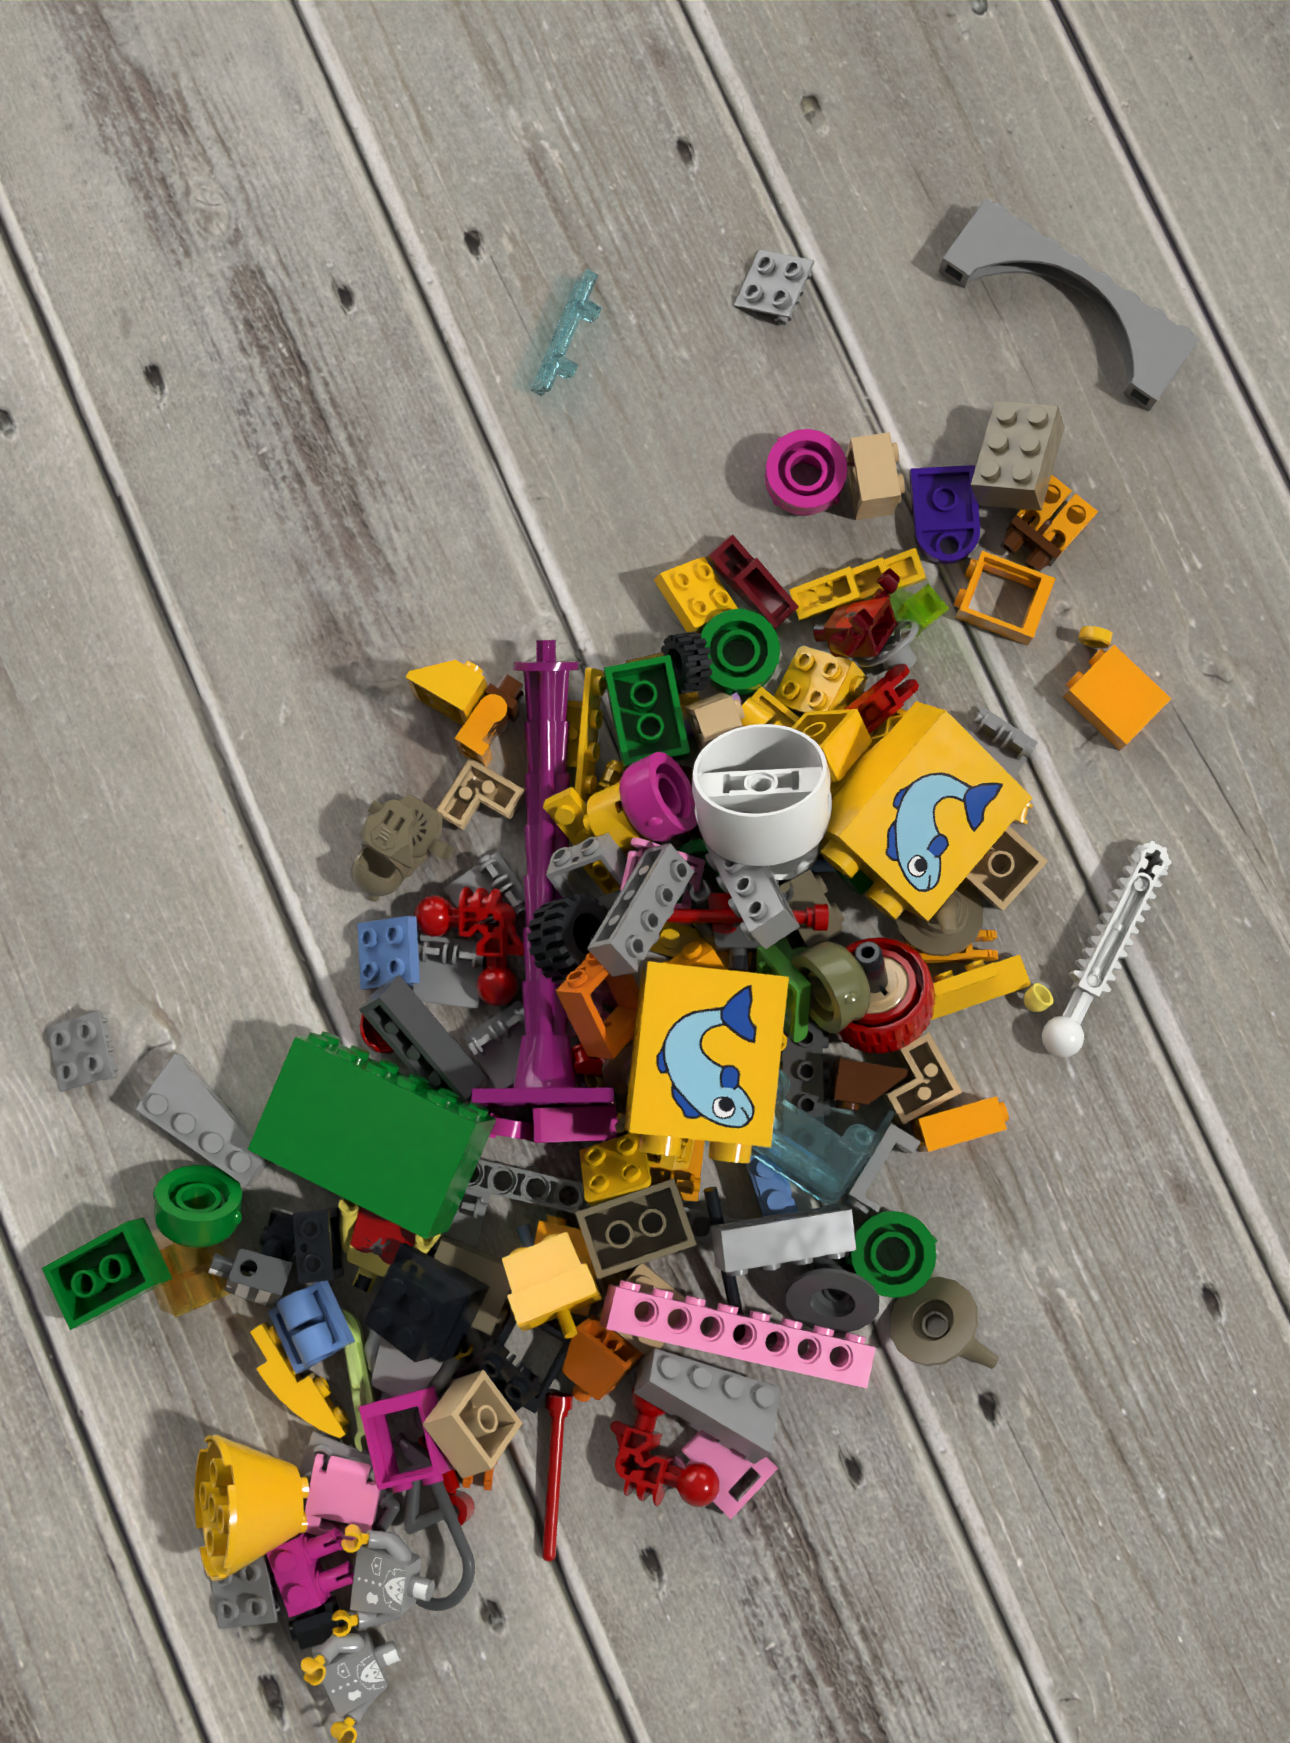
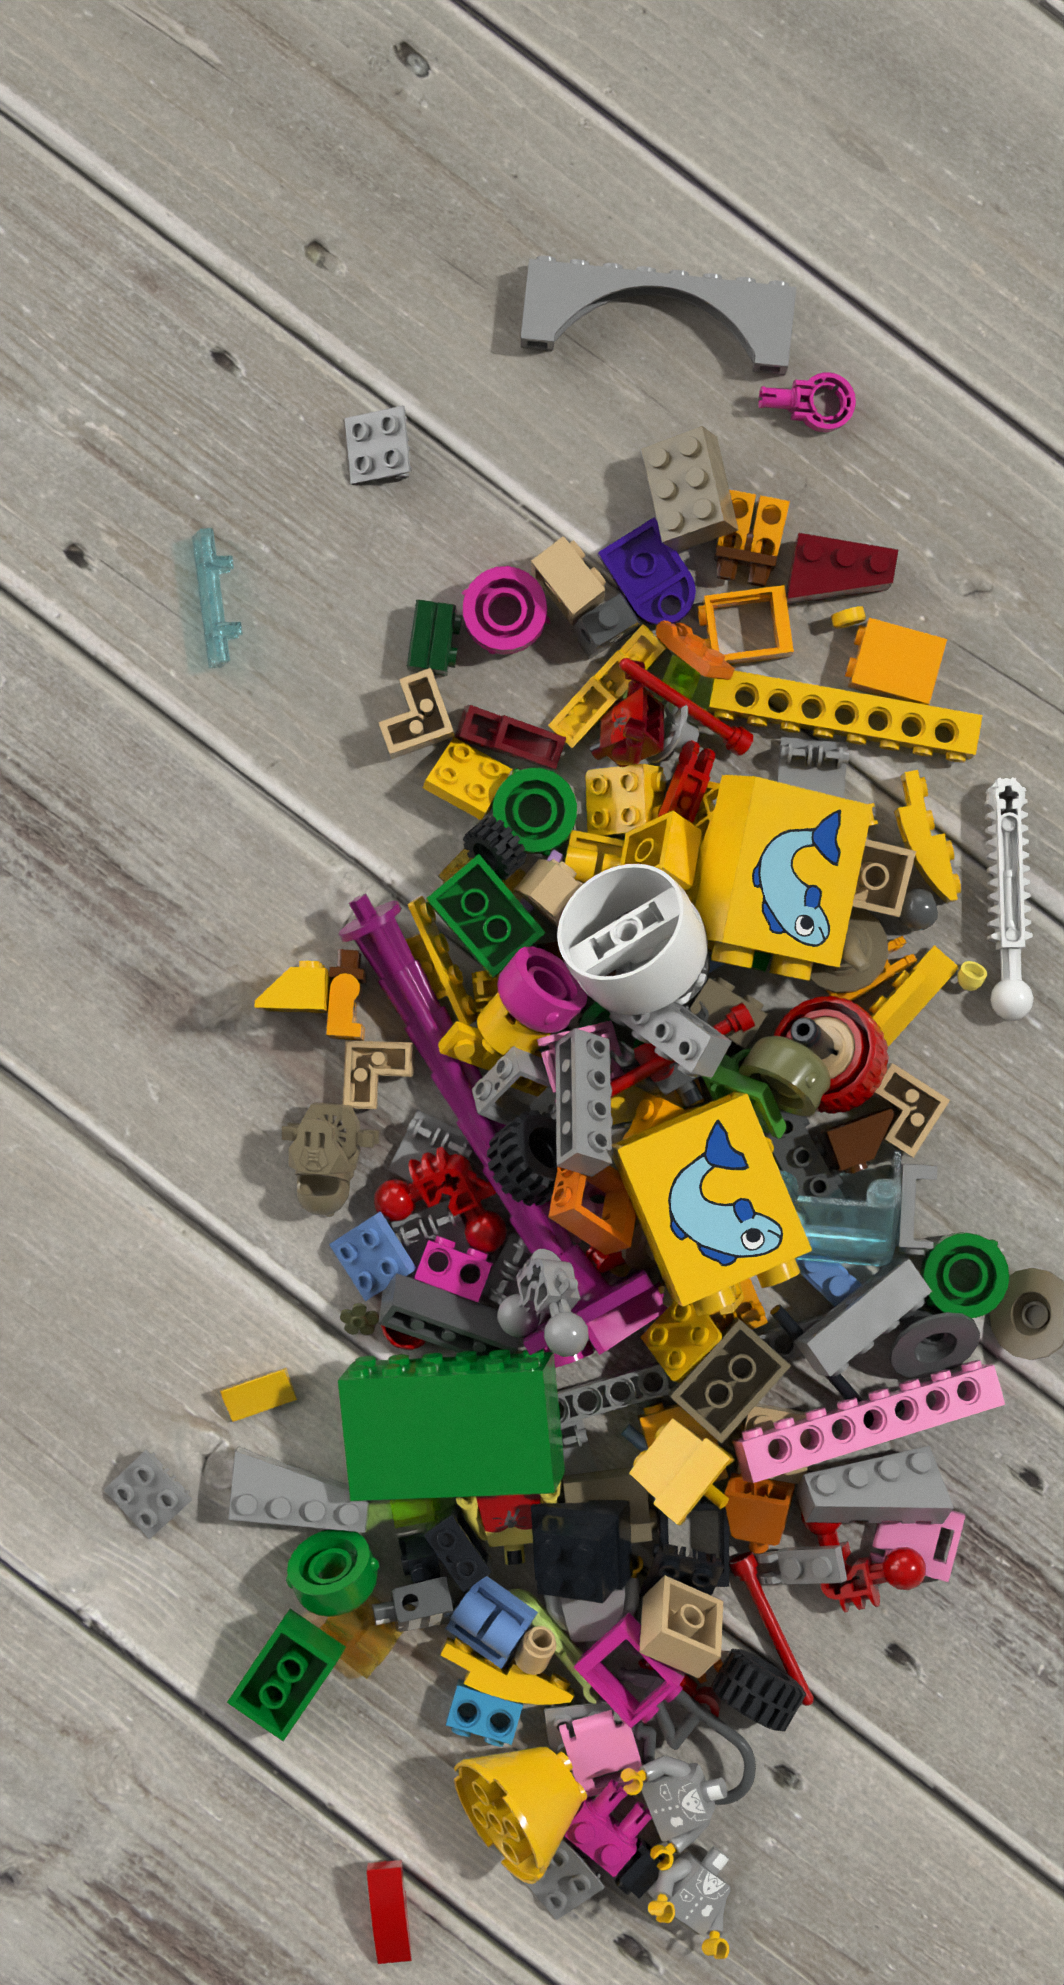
camera: 25 degrees left, 5 degrees up
light orange brick [910,1096,1009,1152] -> none
none -> yellow slope [220,1368,297,1422]
none -> olive plant [340,1303,379,1335]
none -> red slope [366,1860,412,1964]
none -> tan brick [378,668,455,759]
none -> clear neon green brick [390,1498,441,1528]
none -> dark green brick [407,599,462,676]
none -> dark pink brick [414,1236,492,1302]
none -> dark azure brick [446,1679,523,1747]
none -> light grey piece [497,1249,589,1357]
none -> tan brick [515,1626,556,1675]
none -> dark grey torso [571,594,642,659]
none -> red piece [619,658,754,756]
none -> orange hinge [655,620,735,680]
none -> yellow brick [707,670,983,763]
none -> black tyre [711,1649,806,1731]
none -> light grey hinge [755,1545,847,1585]
none -> dark pink pin [758,372,856,433]
none -> dark red wedge [786,533,899,605]
none -> yellow slope [894,770,961,903]
none -> dark grey piece [899,888,938,931]

